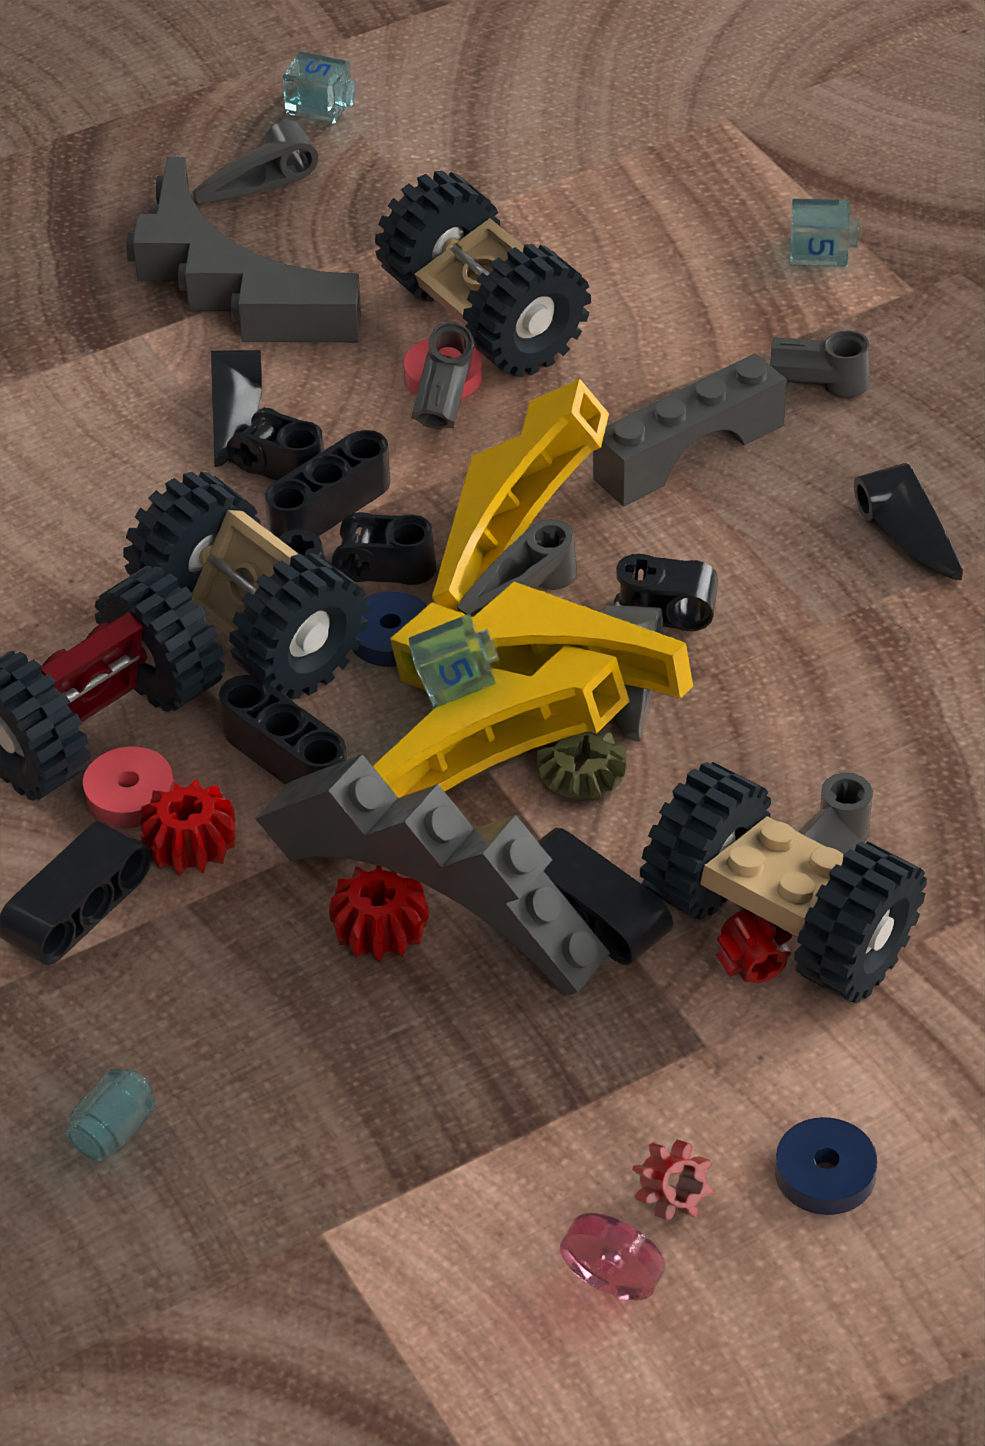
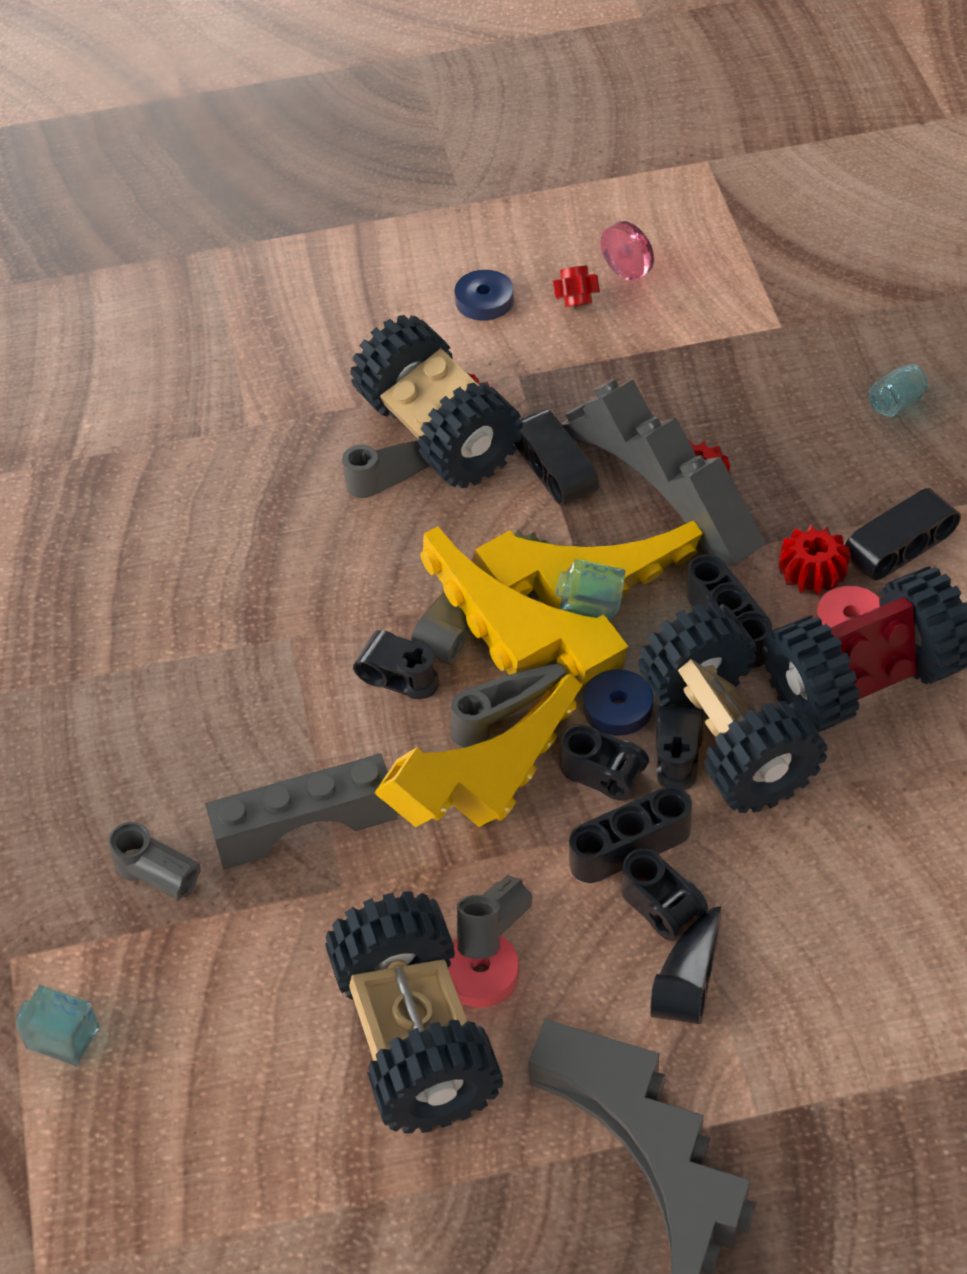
camera: 160 degrees left, 5 degrees up
black piece [854,463,963,581] -> none

